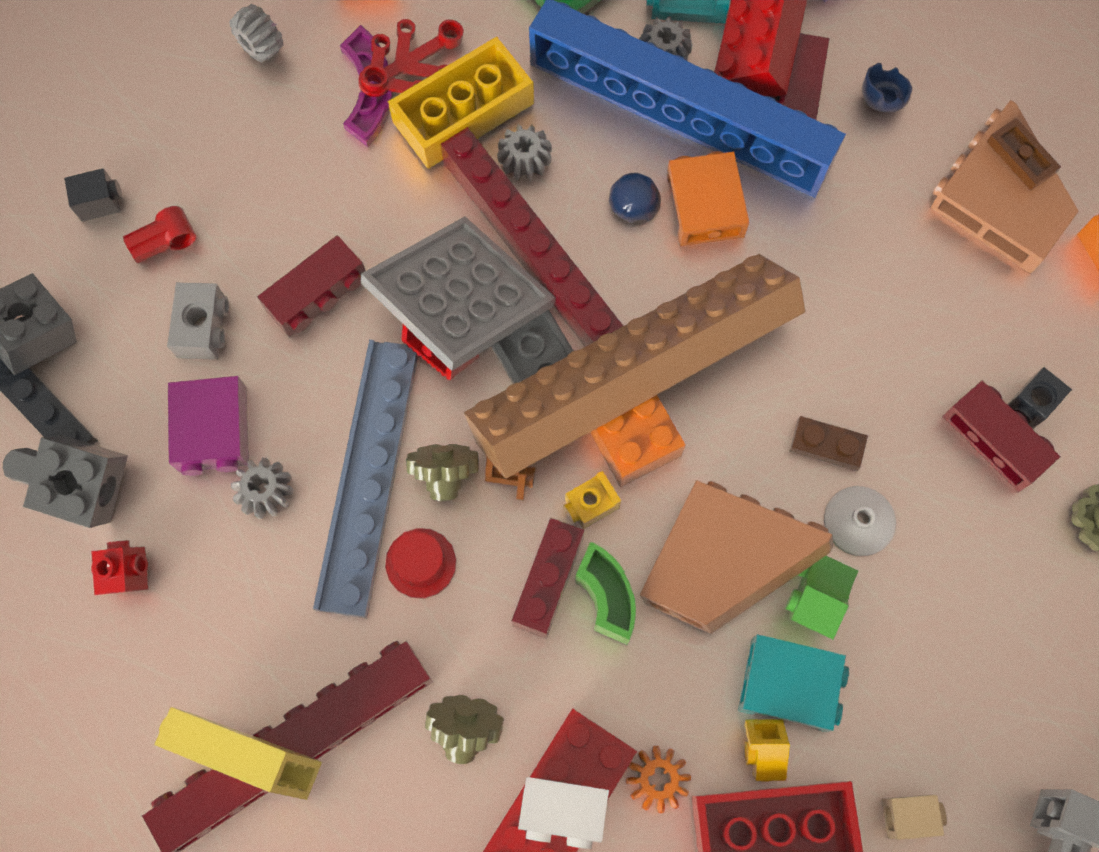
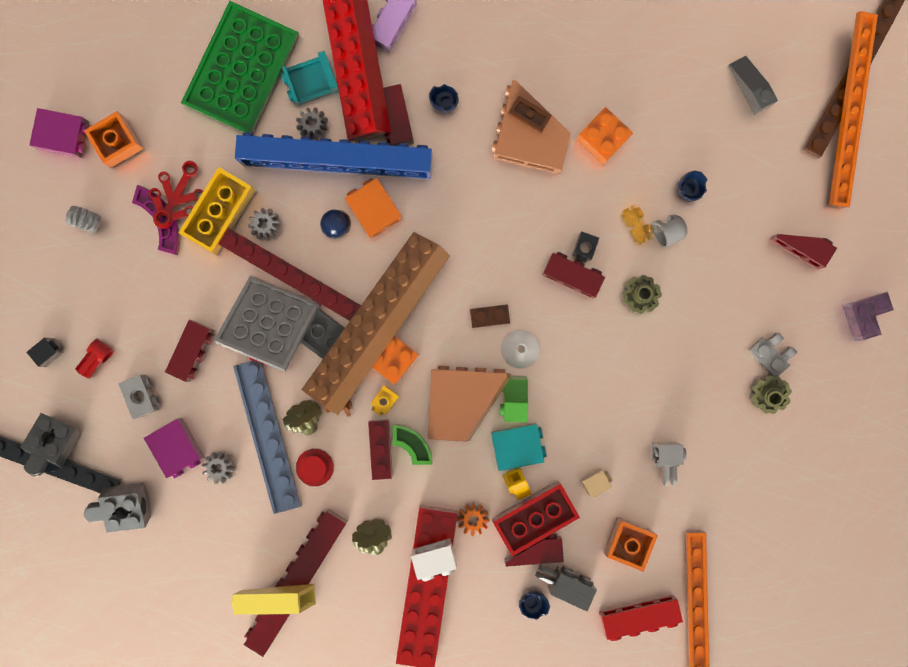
camera: 25 degrees left, 15 degrees up
red brick [91,540,148,595] -> none

